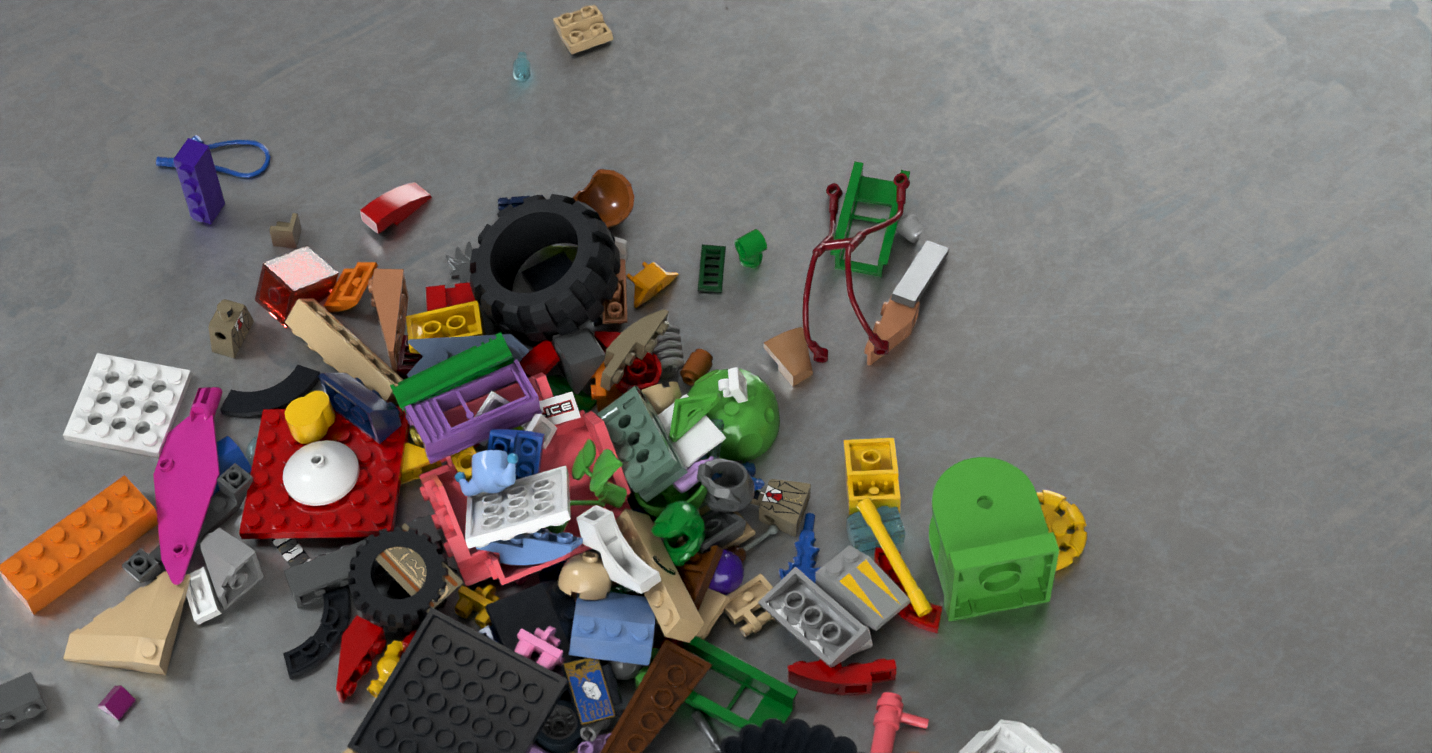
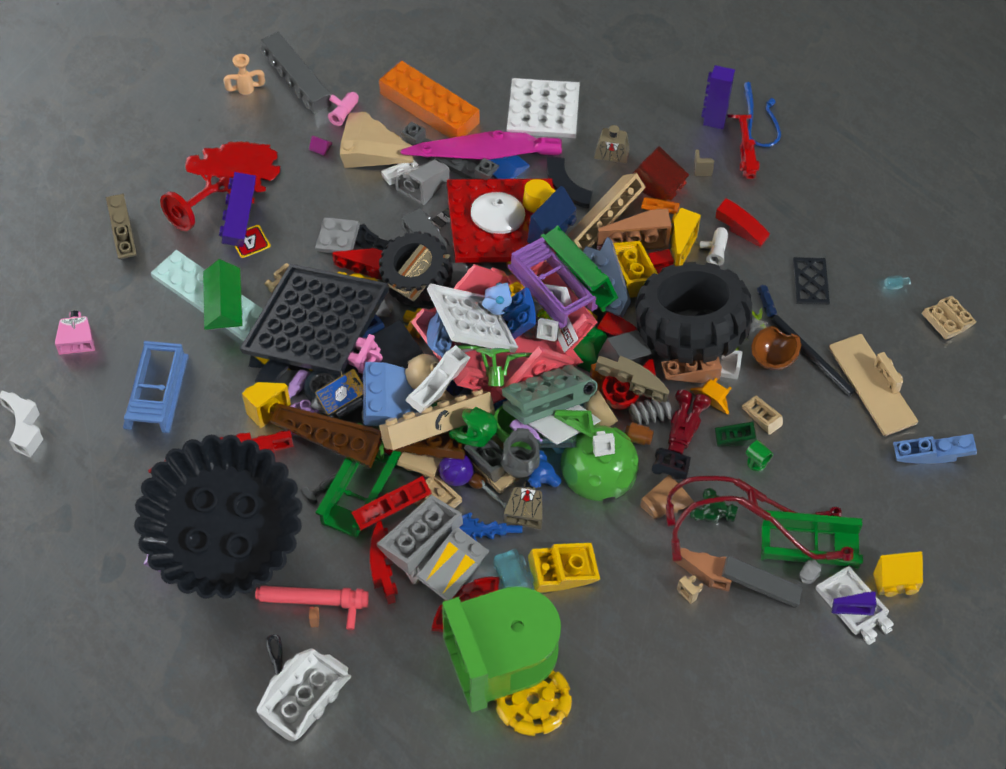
camera: 80 degrees right, 0 degrees up
yellow piece [857,498,932,617] -> none
none -> light grey plate [315,217,360,253]
none -> bright pink piece [328,92,359,126]
none -> red slope [351,476,432,530]
none -> black plate [652,448,691,480]
none -> dark red piece [668,389,711,454]
none -> yellow slope [670,208,701,266]
none -> tan tile [677,575,703,604]
none -> dark green animal [690,488,738,523]
none -> white piece [700,227,728,266]
none -> red piece [727,114,760,179]
none -> tan slope [742,395,783,435]
none -> black piece [771,315,856,397]
none -> black window [793,257,830,305]
none -> white tile [816,566,894,645]
none -> tan bracket [829,334,918,436]
none -> dark purple slope [831,591,877,615]
none -> yellow slope [873,551,923,597]
none -> medium blue slope [893,434,977,464]

